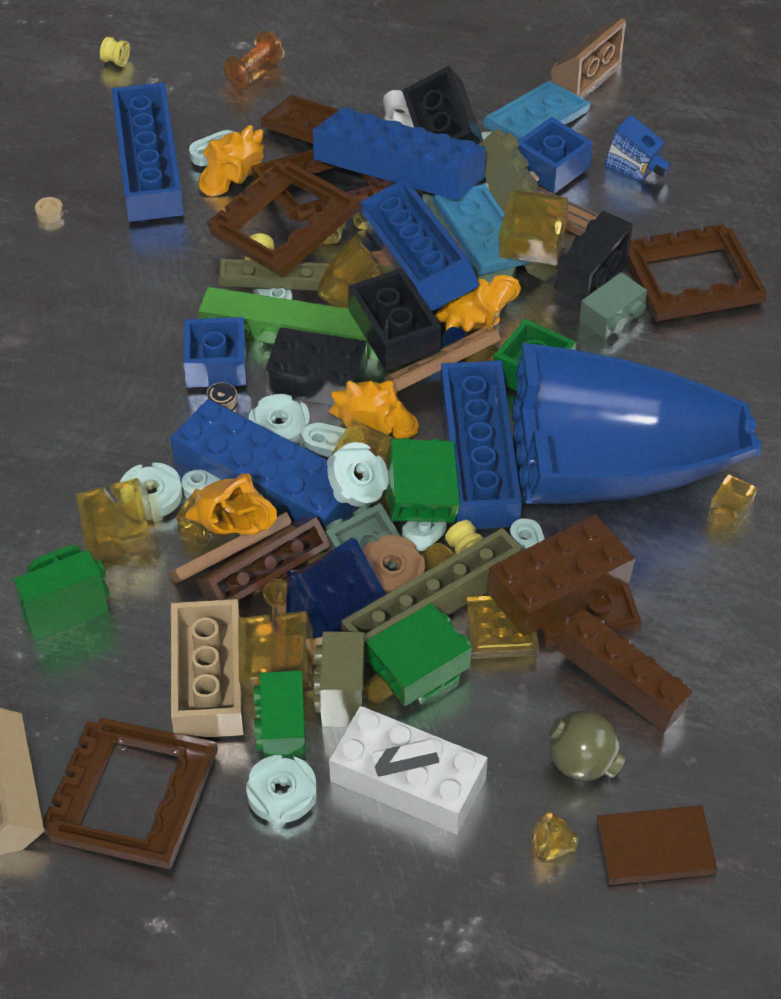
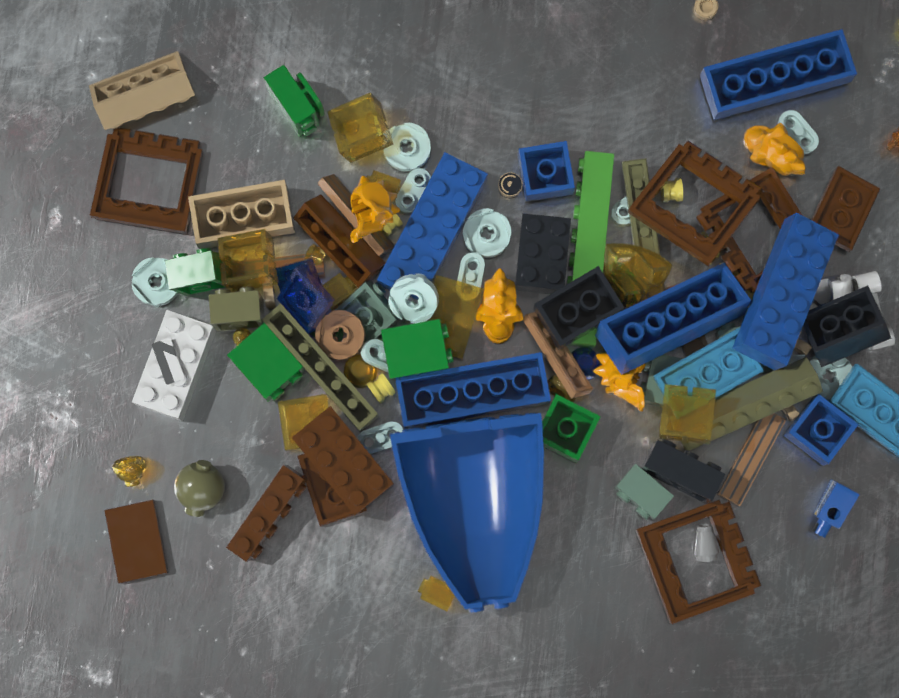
camera: 85 degrees right, 30 degrees up
none -> light grey cone [694,523,719,562]

